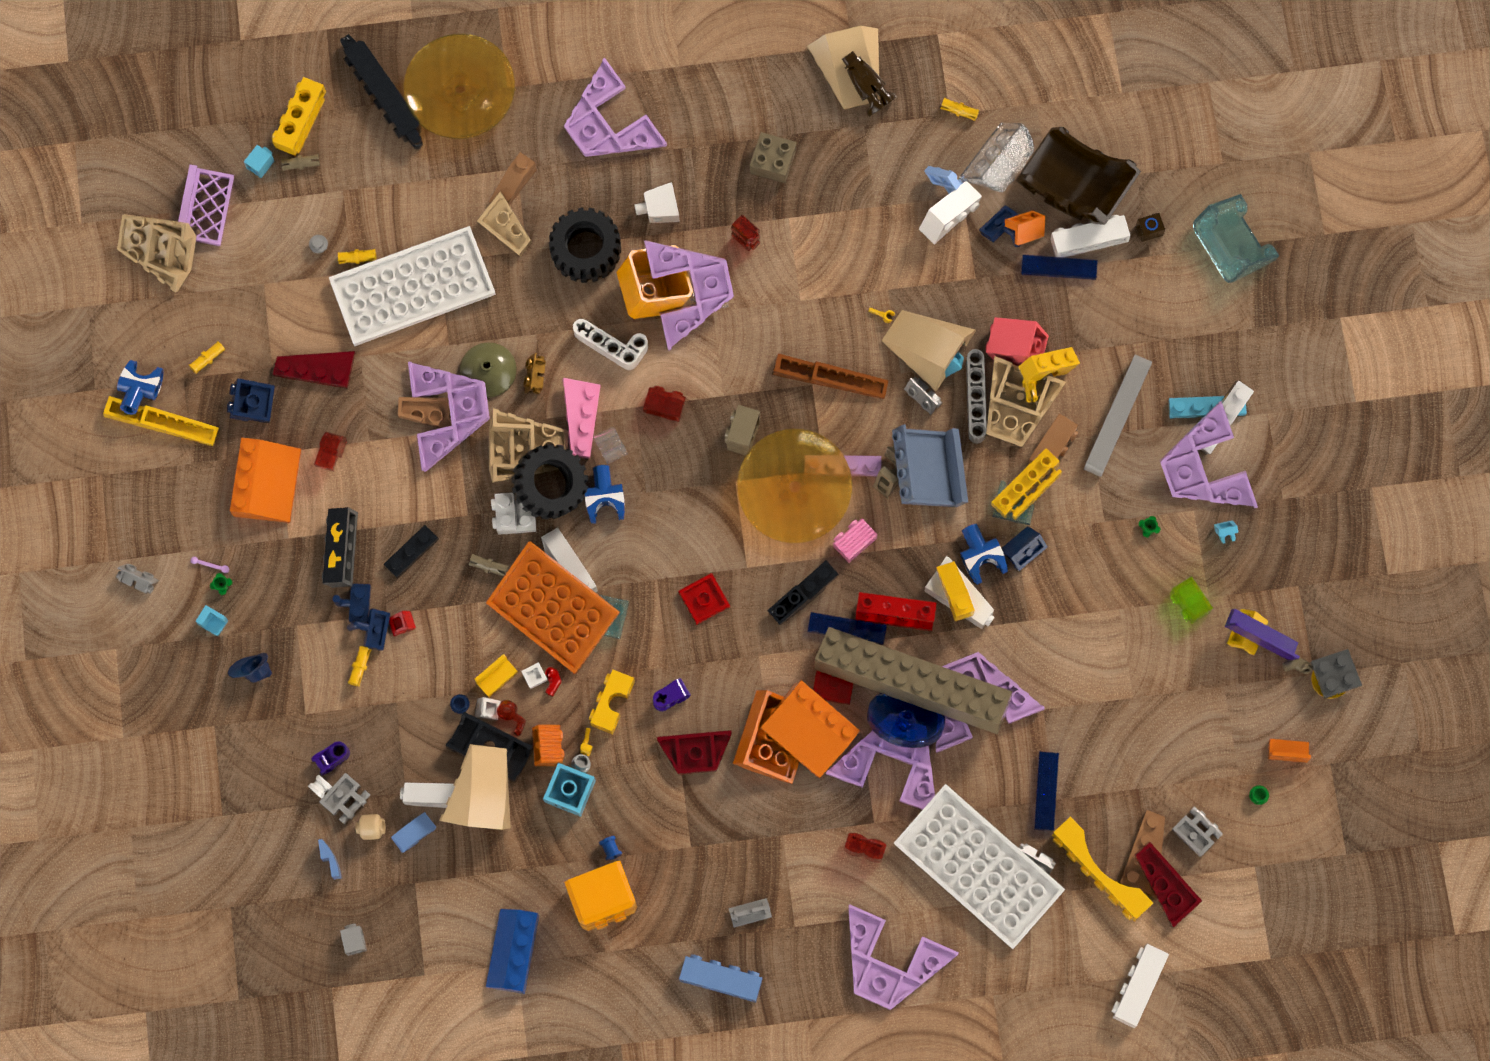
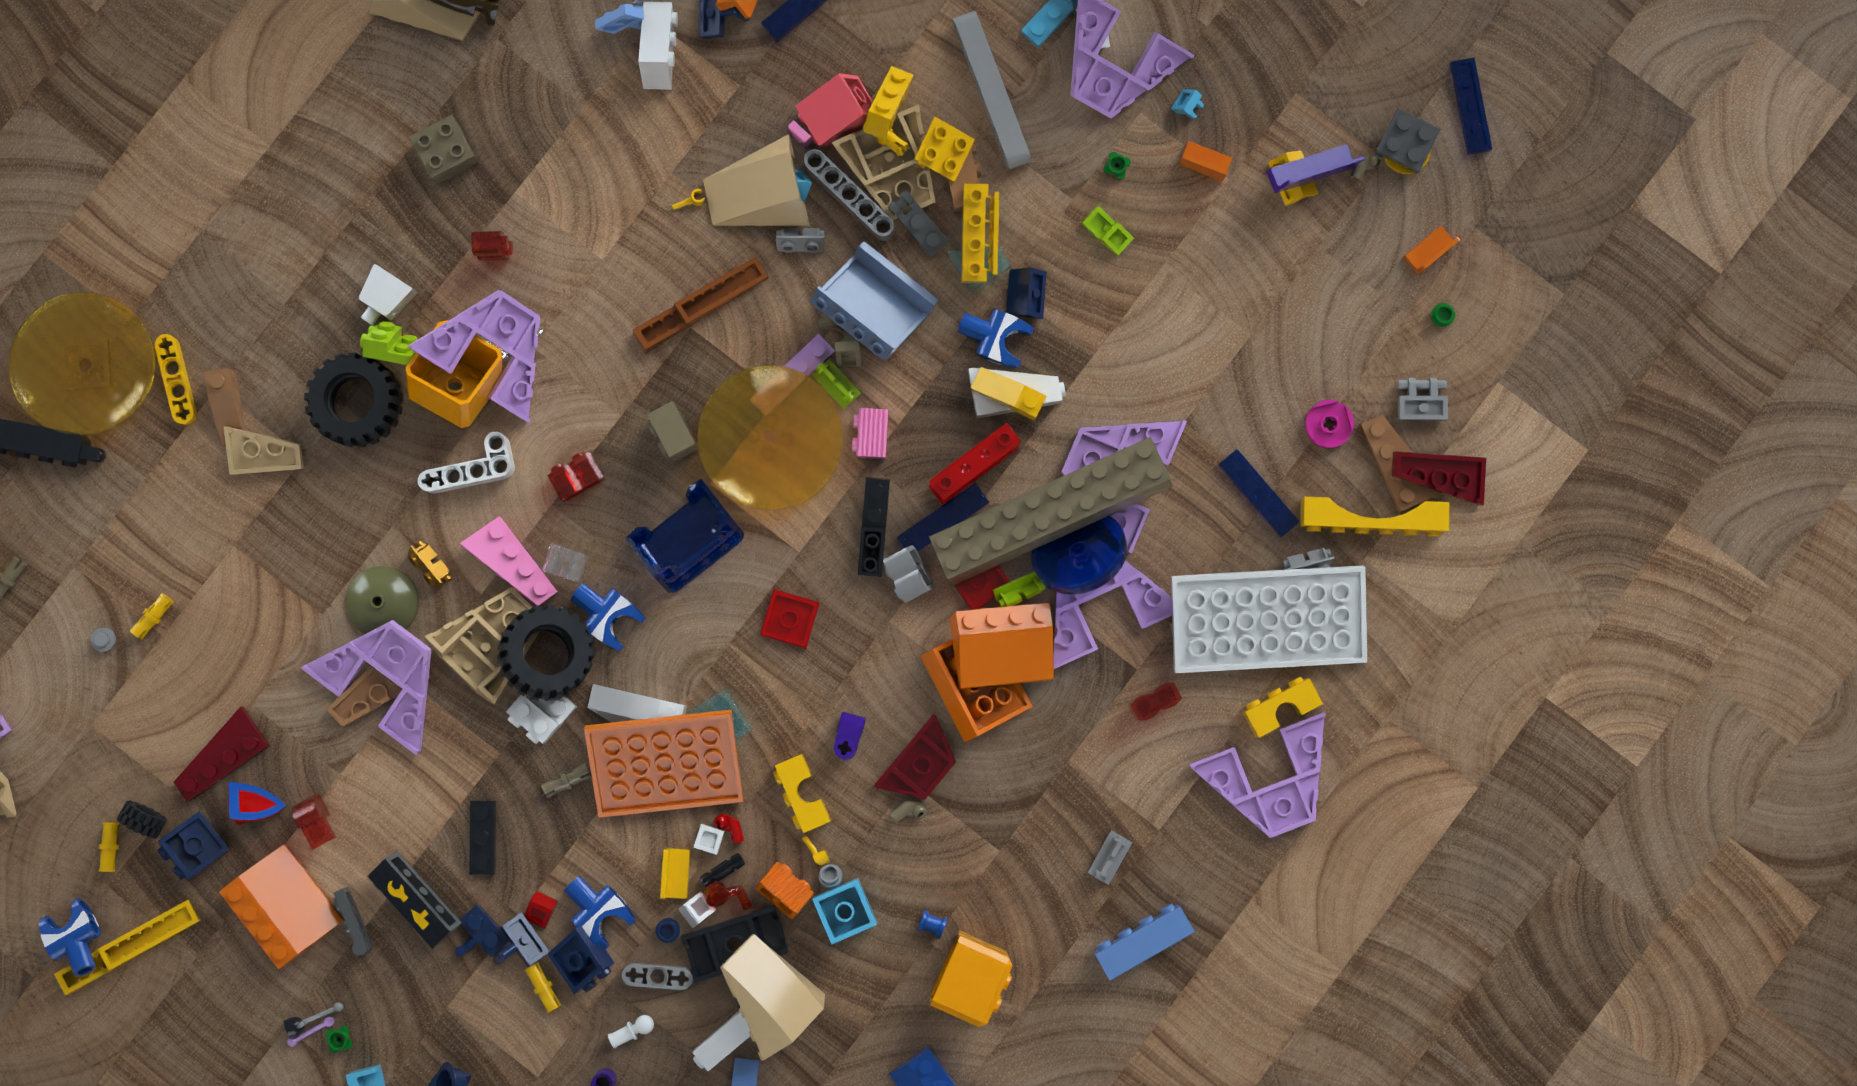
camera: 50 degrees left, 10 degrees up
white plate [329,226,496,346] -> none
lavender wing [564,58,667,157] -> none
white brick [1111,944,1169,1028] -> none
clear neon green brick [1170,576,1213,624] -> none
none -> black tyre [116,800,167,839]
none -> yellow beam [155,334,197,425]
none -> shield [228,782,286,825]
none -> hinge [283,1002,344,1038]
none -> dark grey plate [333,887,373,956]
none -> lime plate [360,322,418,365]
none -> dark blue plate [547,926,614,994]
none -> blue connector [564,876,636,949]
none -> white pin [608,1015,654,1049]
none -> light grey beam [622,963,693,990]
none -> clear blue windscreen [625,479,744,593]
none -> black axle [700,853,745,888]
none -> bright pink tile [788,120,812,148]
none -> lime hinge [811,359,861,410]
none -> light grey brick [883,545,935,603]
none -> dark grey plate [888,190,949,257]
none -> dark tan arm [890,800,927,823]
none -> yellow hinge [914,116,975,182]
none -> lime hinge [993,570,1045,607]
none -> lime slope [1080,205,1134,256]
none -> orange panel [1179,141,1232,182]
none -> yellow arch [1242,676,1323,738]
none -> dark pink plate [1305,400,1354,448]
none -> clear blue tile [1450,57,1492,155]

